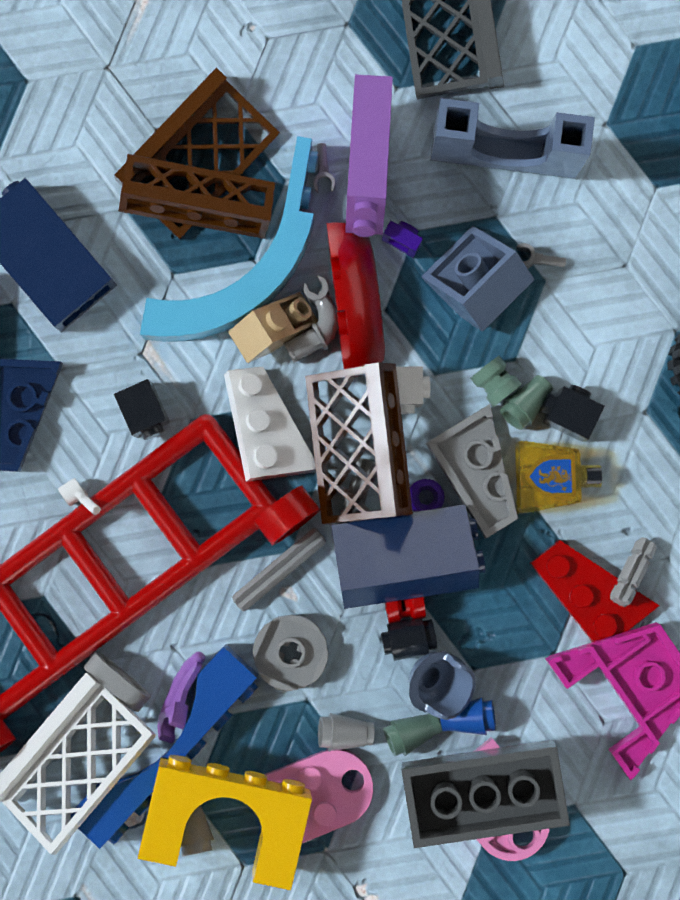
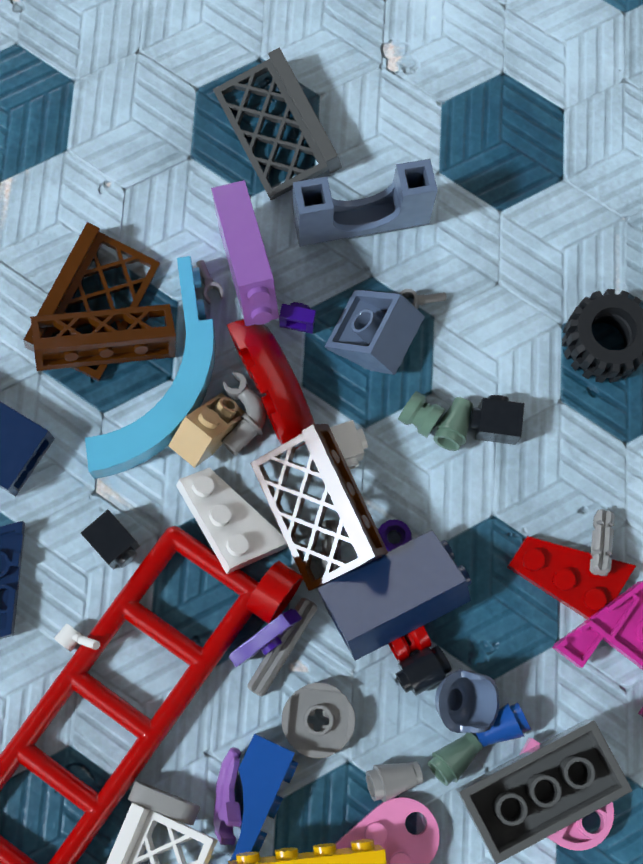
camera: 20 degrees left, 10 degrees down
light grey wing [426,404,518,538] -> none
torso [515,441,602,514] -> none
none -> plate [229,609,302,667]

